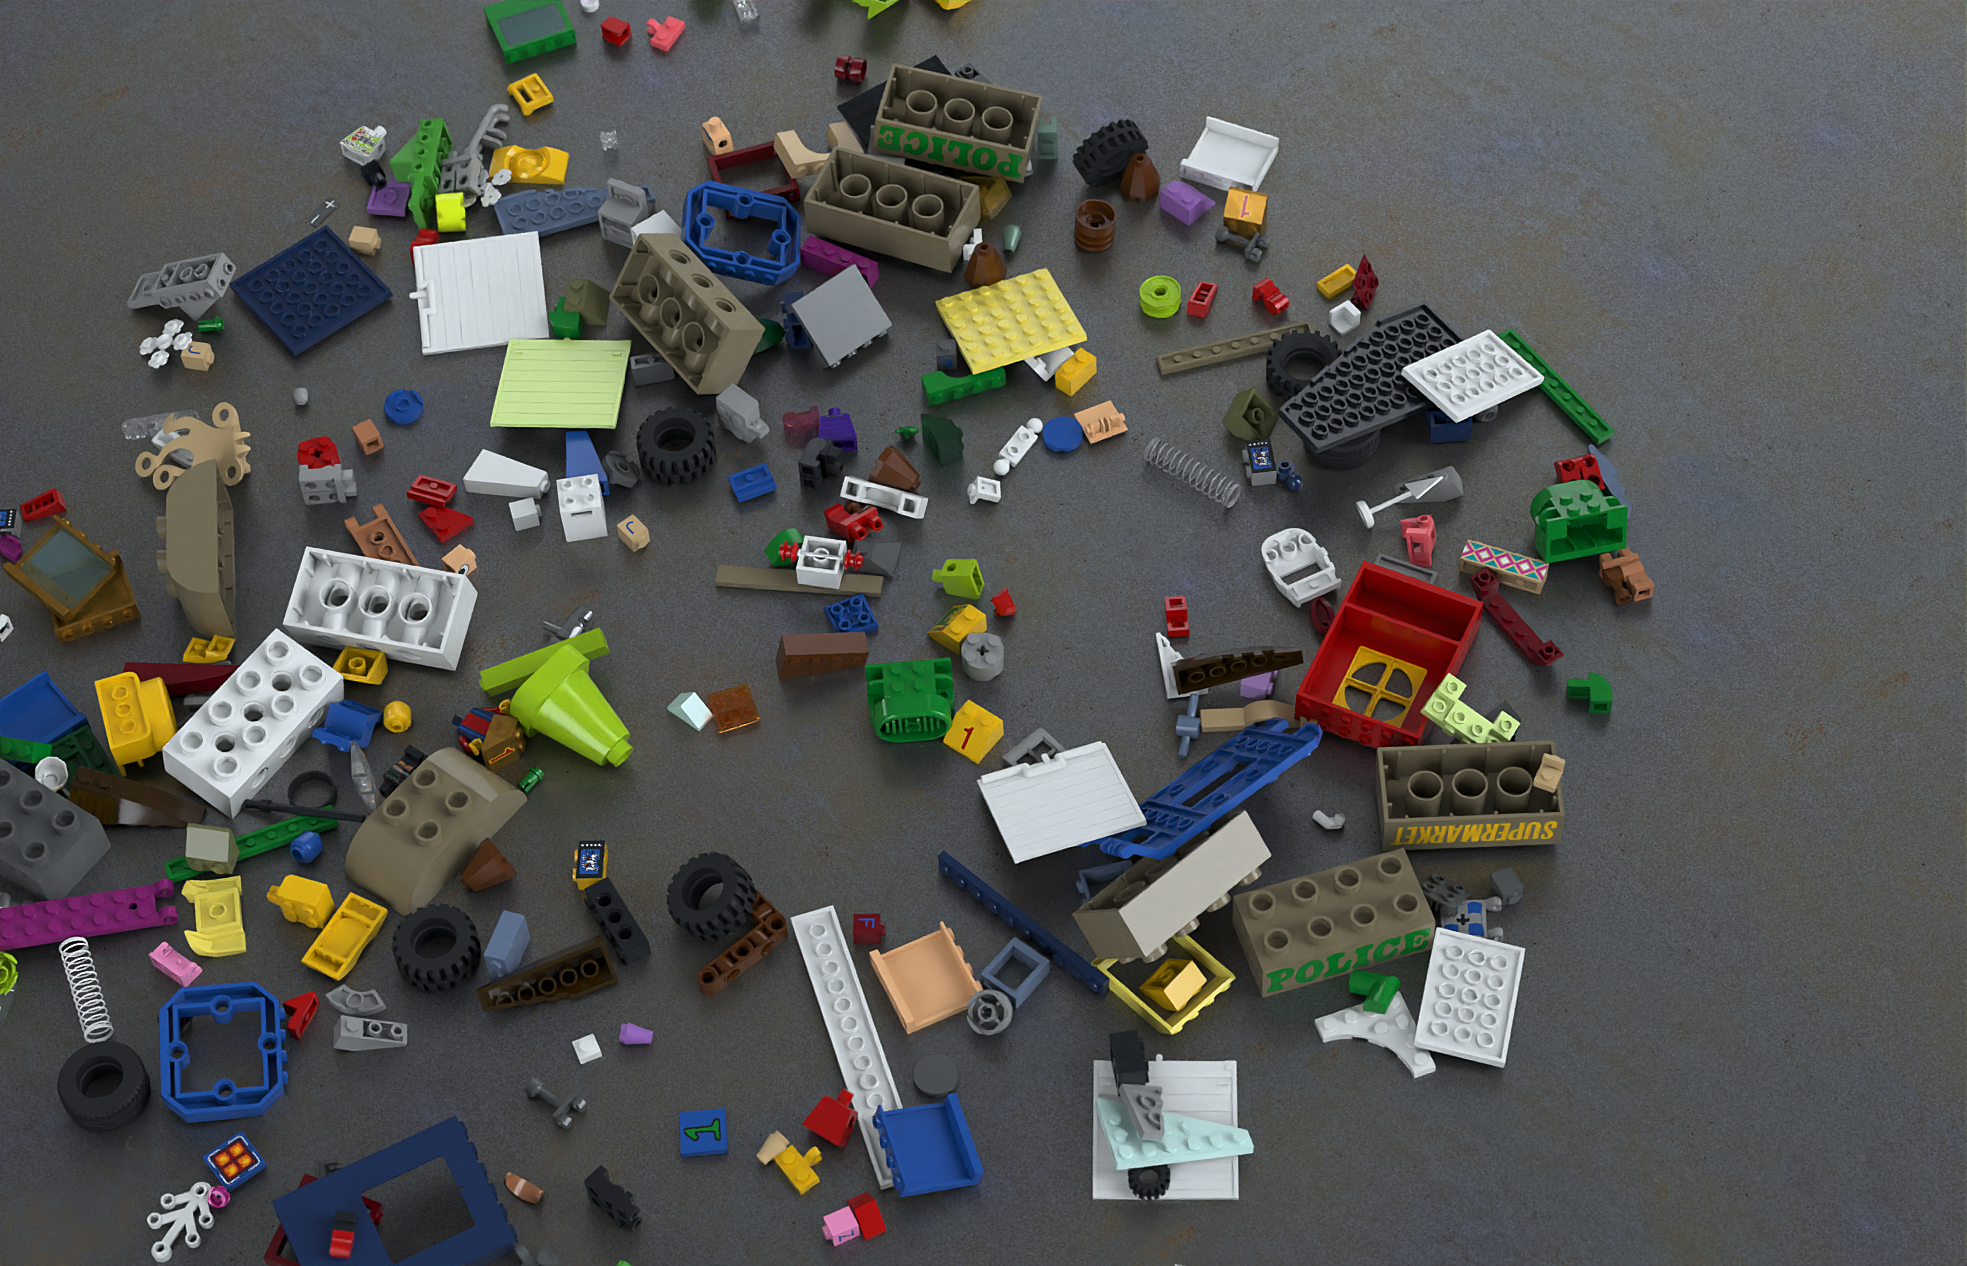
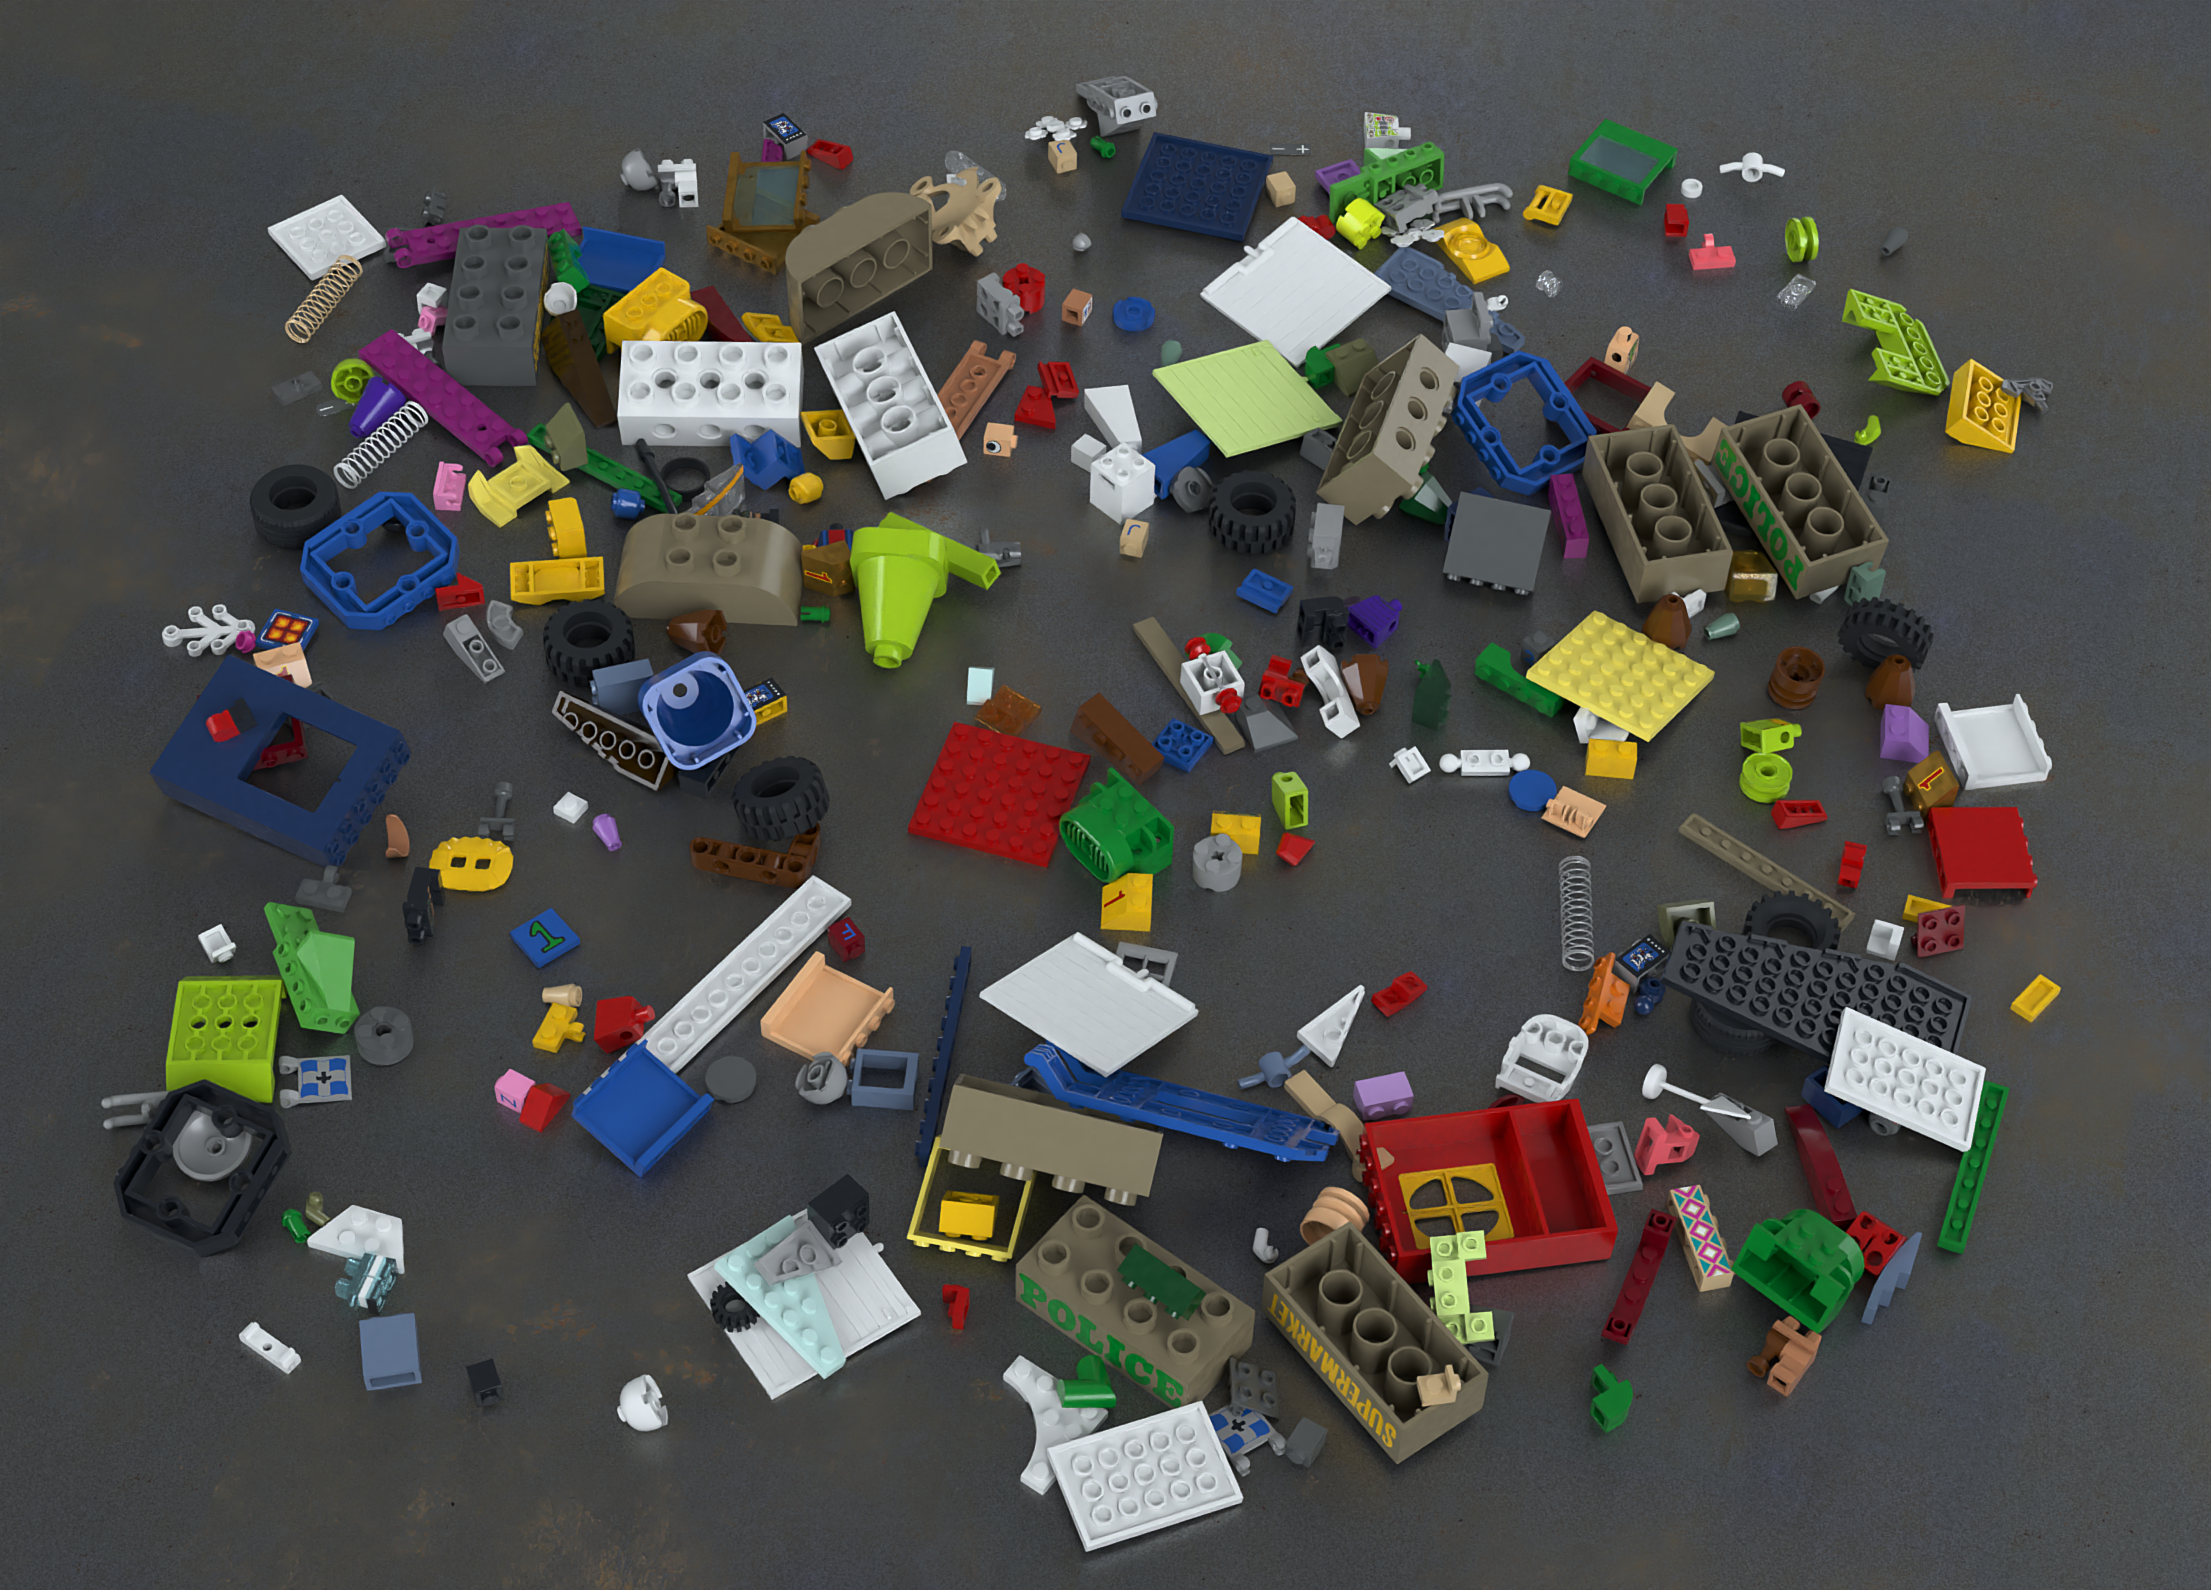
camera: 50 degrees right, 5 degrees down
black bracket [360,159,387,190] -> none
clear pink leg [782,406,820,436] -> none
dark brown wedge [1170,646,1304,695] -> none
none -> light nougat slope [253,642,312,688]
none -> dark purple cone [348,376,406,439]
none -> yellow piece [429,836,513,892]
none -> blue cone [638,651,756,770]
none -> red plate [908,722,1091,868]
none -> red bracket [942,1284,970,1330]
none -> dark green brick [1117,1243,1207,1321]
none -> sand green cone [1161,340,1182,368]
none -> light nougat wheel [1300,1187,1370,1245]
none -> white arm [1487,295,1508,311]
none -> orange bracket [1578,952,1630,1036]
none -> lime torso [1740,718,1802,754]
none -> dark red slope [1784,1104,1858,1232]
none -> lime arm [1854,415,1881,446]
none -> red panel [1926,807,2037,898]
none -> yellow tile [2010,974,2061,1022]

